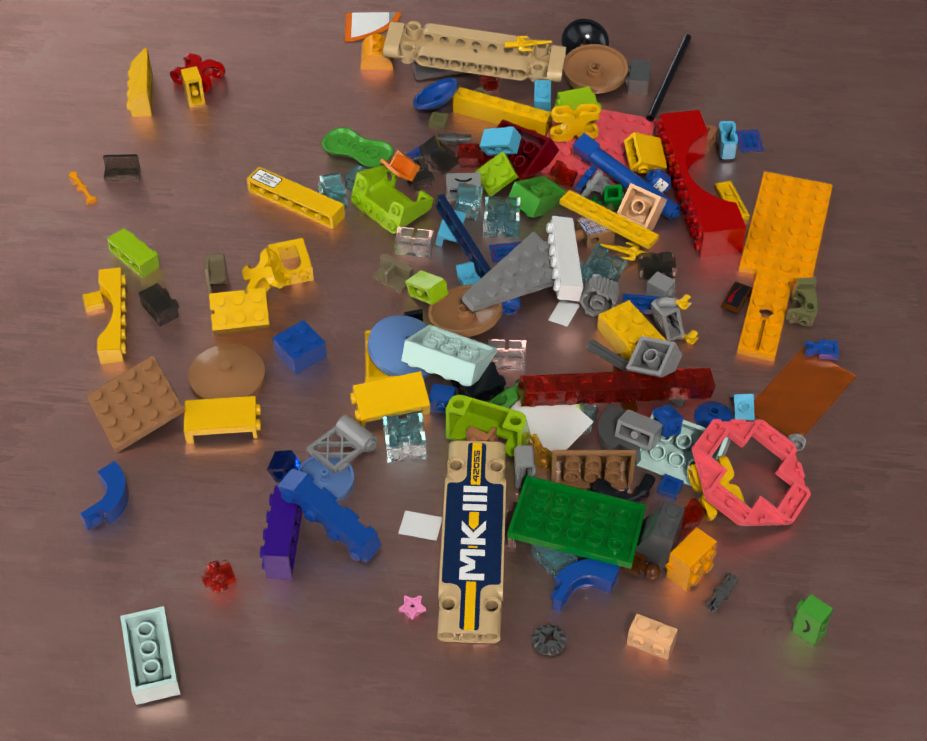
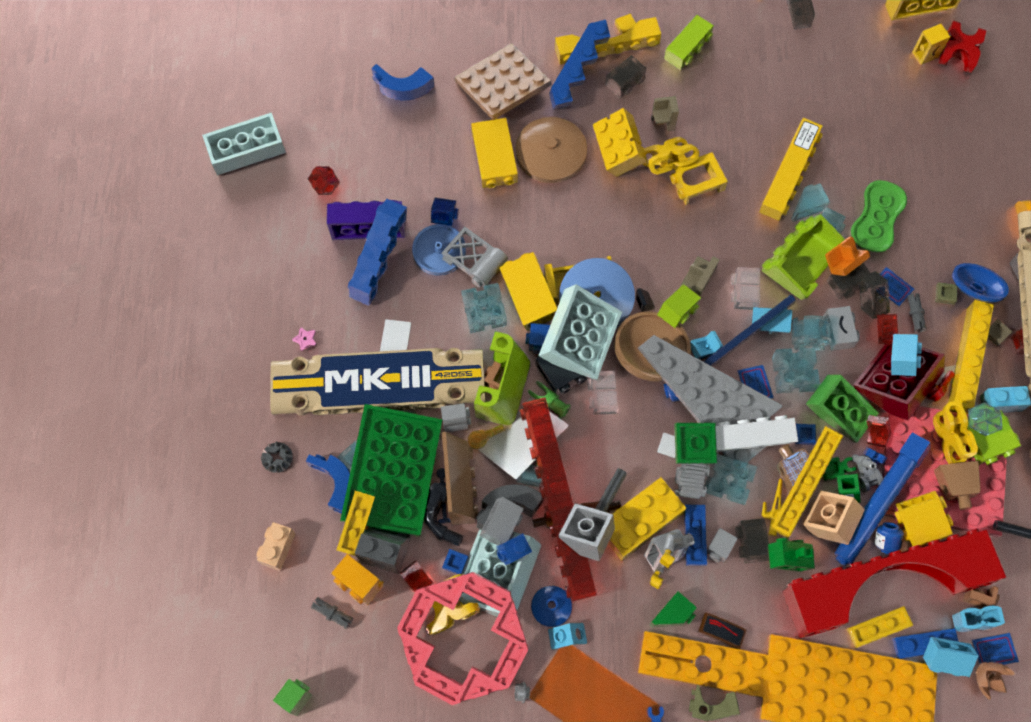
camera: 85 degrees right, 20 degrees up
blue brick [272,320,327,375] -> none
lime plate [476,151,518,197] -> none
none -> yellow plate [336,490,375,556]
none -> blue brick [549,19,610,110]
none -> green slope [649,591,697,628]
none -> green tile [674,423,717,464]
none -> green brick [768,538,815,572]
none -> blue plate [892,628,959,659]
none -> medium azure brick [923,637,978,677]
none -> medium nougat torso [934,461,980,510]
none -> clear light blue brick [968,403,1002,436]
none -> nougat piece [975,662,1015,701]

